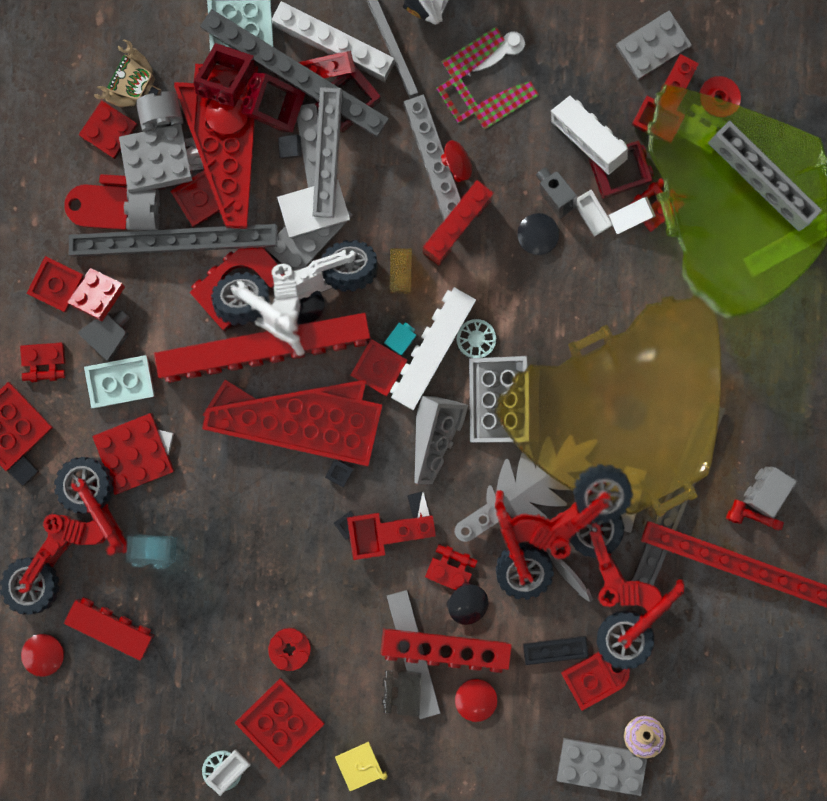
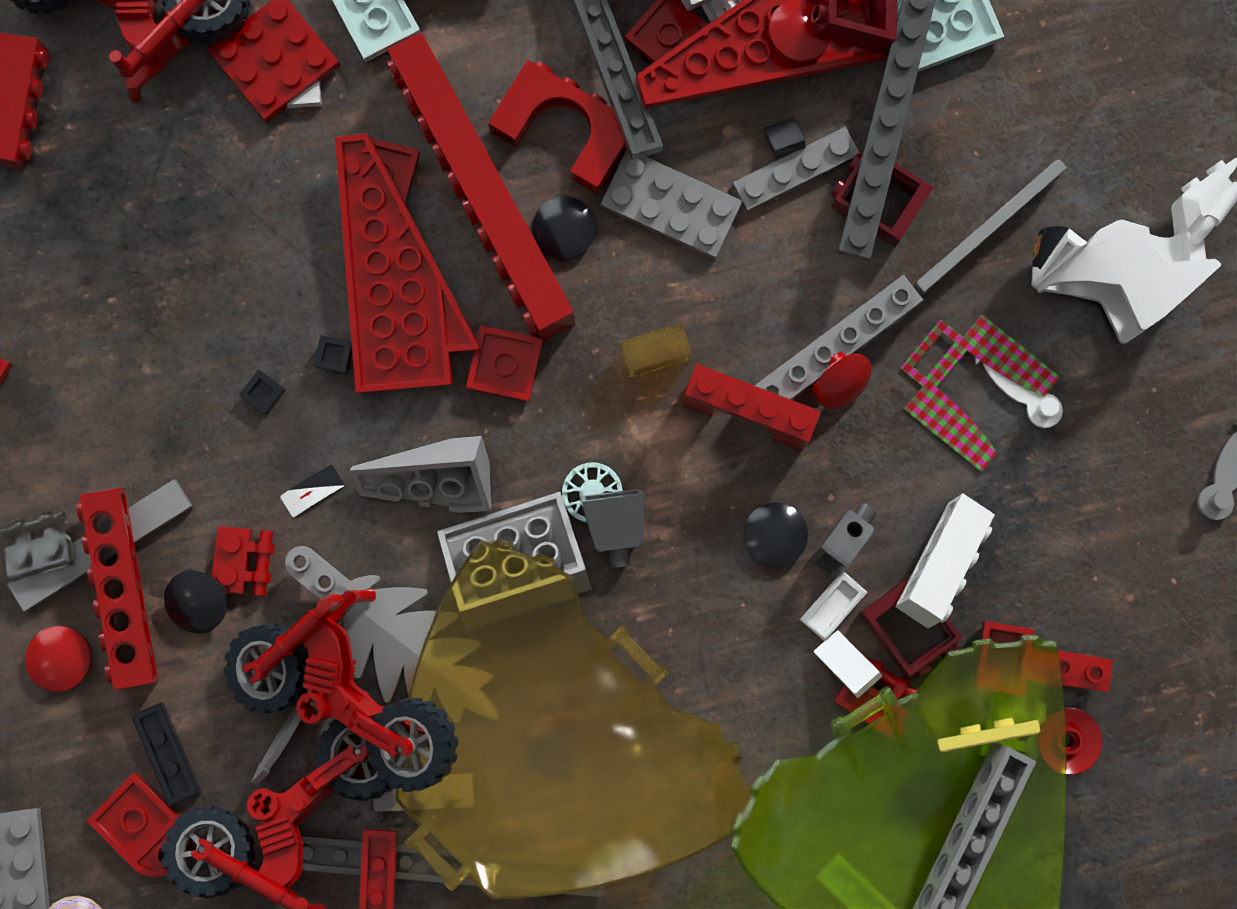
camera: 75 degrees right, 5 degrees down
clear light blue brick [126,534,177,568] -> none
piece [211,240,378,356] -> none
dark red window [241,73,305,133] -> none
red plate [268,628,311,671] -> none
white brick [272,1,394,82] -> none
white tile [277,179,350,238] -> none
plate [298,50,356,78] -> none
light grey tile [312,87,343,218] -> none
red plate [347,513,436,560] -> none
teal brick [384,322,416,356] -> none
white brick [390,287,476,410] -> none
light grey plate [616,10,692,80] -> none
none -> dark grey torso [580,488,645,567]
none -> light yellow plate [938,718,1041,753]

